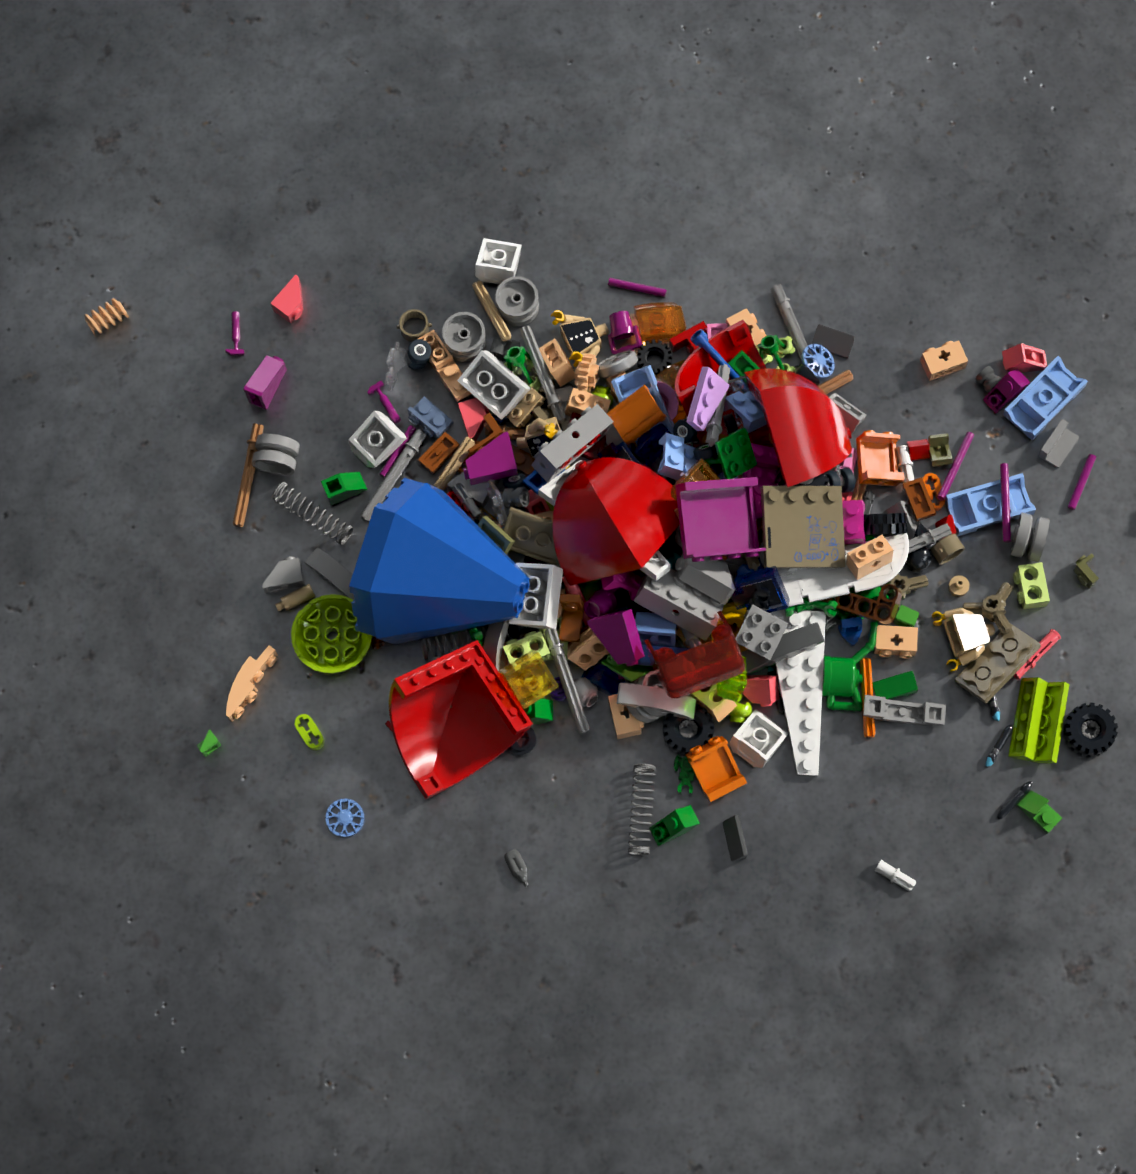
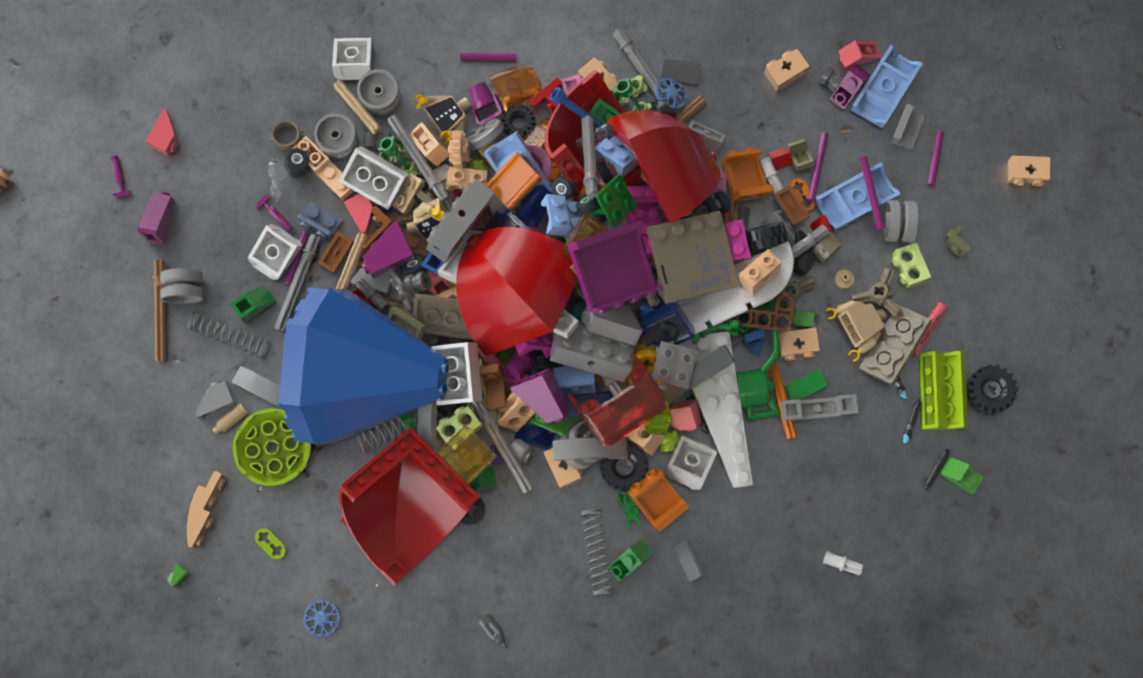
camera: 15 degrees left, 5 degrees up
lavender wing [686,367,730,431] -> none

